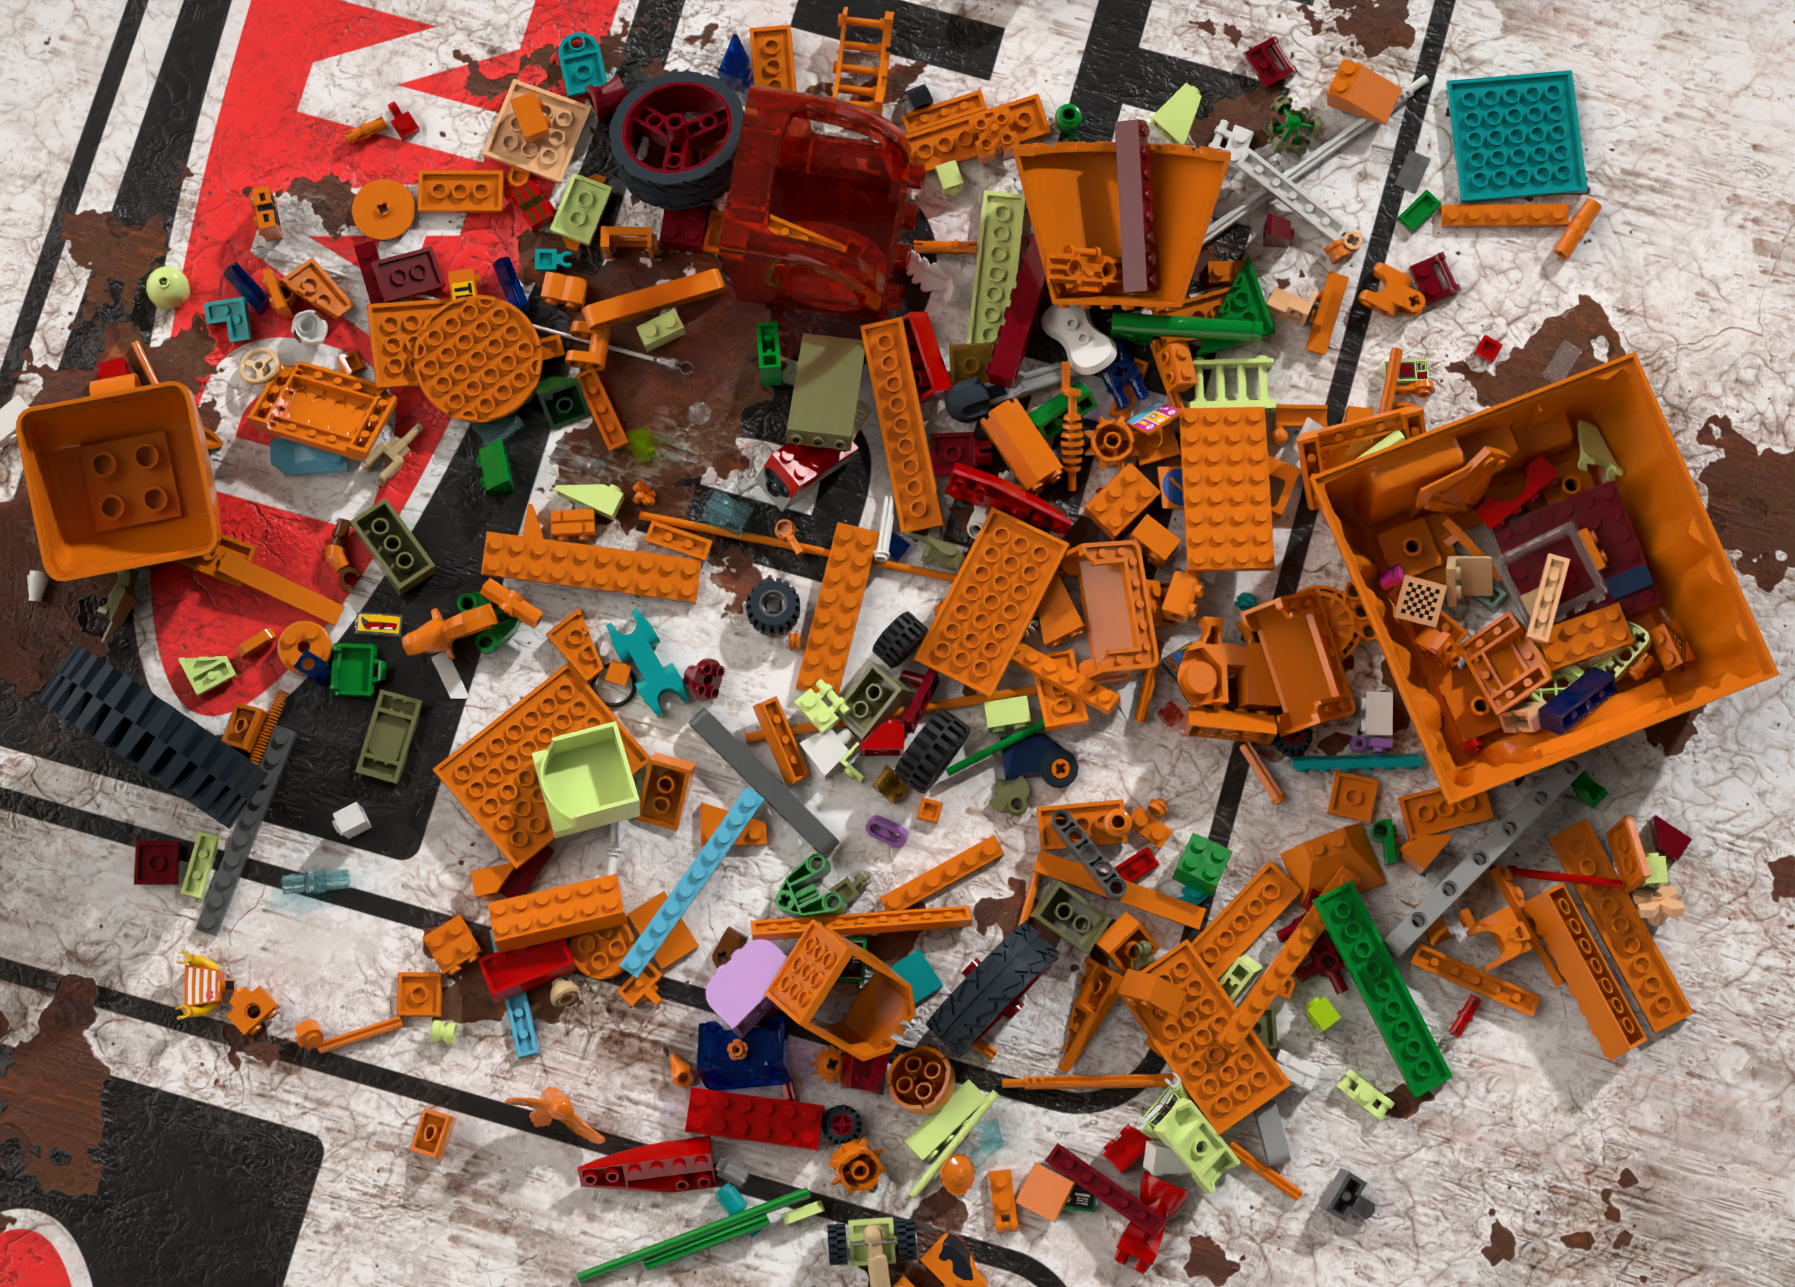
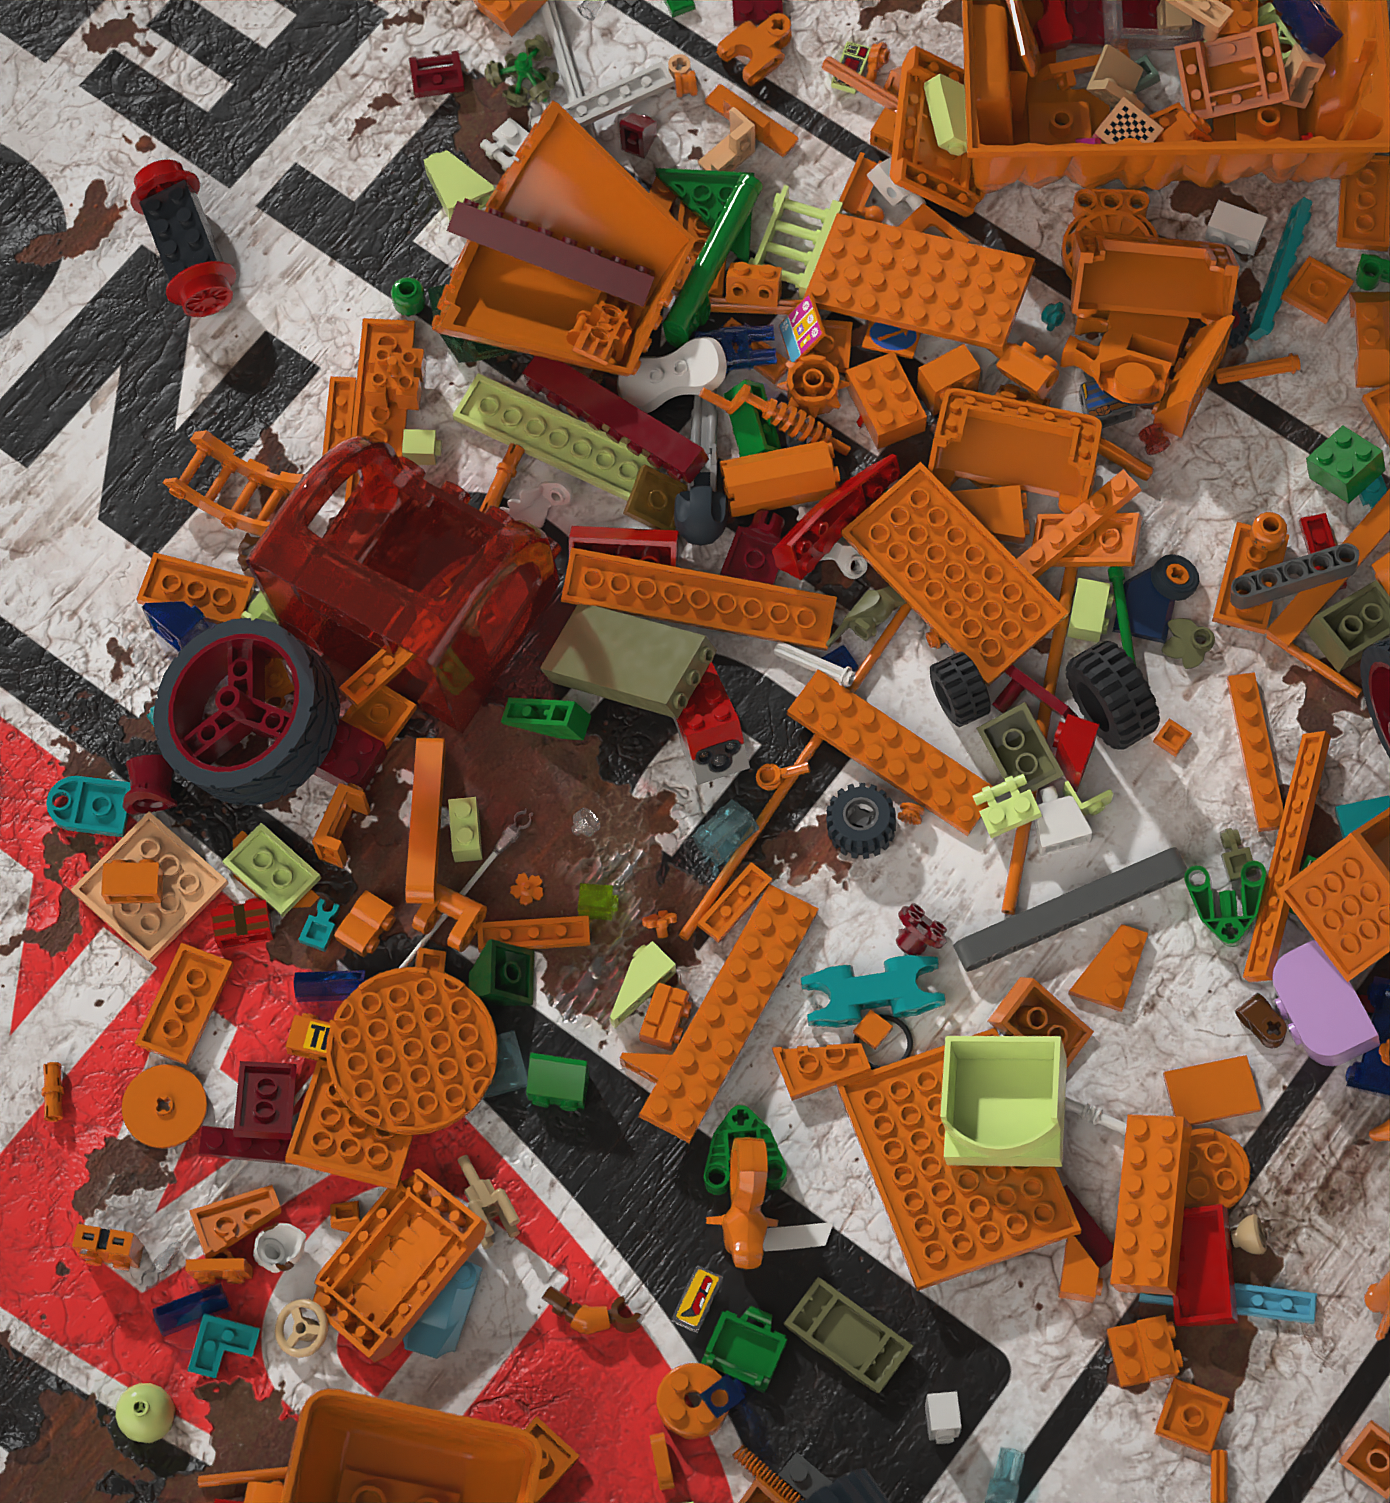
camera: 65 degrees left, 10 degrees down
orange tile [217,551,345,626] -> none
olive brick [350,498,436,596] -> none
red plate [387,101,420,141] -> none
yellowish green wheel [431,1020,457,1045] -> none
orange piece [480,578,544,629] -> none
orange tile [508,166,532,189] -> none
orange hinge [617,962,664,1007] -> none
medium azure plate [619,787,765,979] -> none
orange slope [753,696,811,786] -> none
medium lavender plate [866,815,909,848] -> none
pearl gold piece [871,765,909,805] -> none
black brick [904,84,933,111] -> none
orange plate [1130,806,1173,850] -> none
orange plate [1148,798,1168,818] -> none
medium lavender plate [1349,735,1393,754] -> none
none -> orange plant [510,873,544,906]

